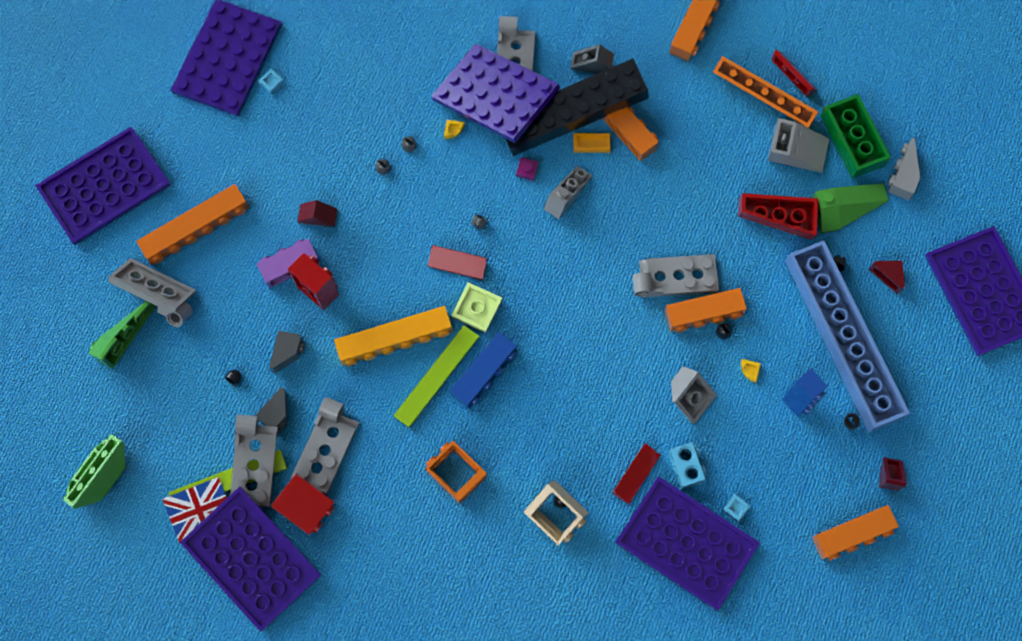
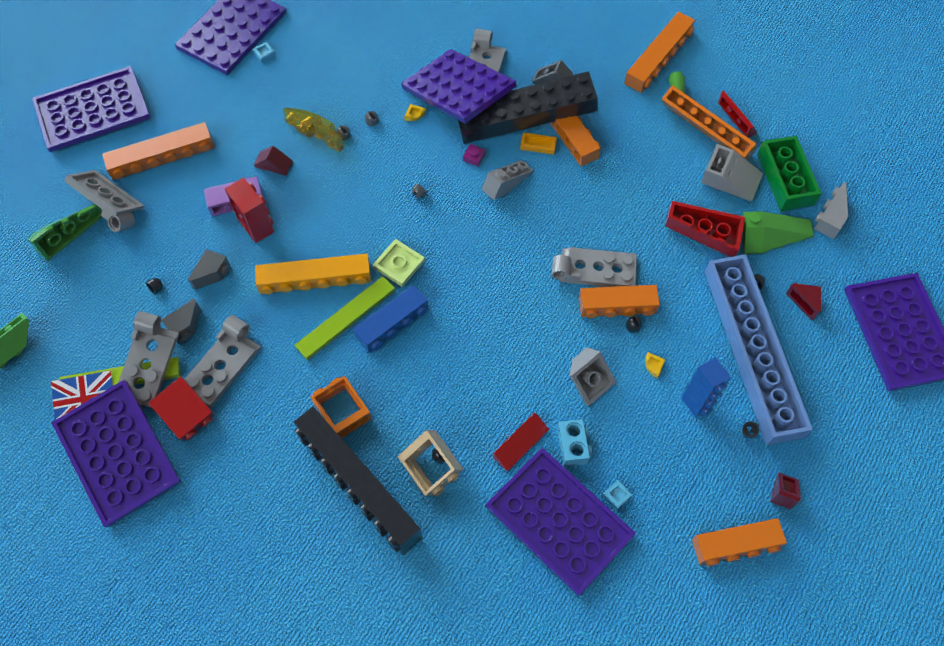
camera: 10 degrees right, 10 degrees down
slope [428,245,487,280] -> none
none -> clear yellow slope [283,108,344,152]
none -> black brick [293,407,423,556]
none -> bright green cone [668,71,685,93]

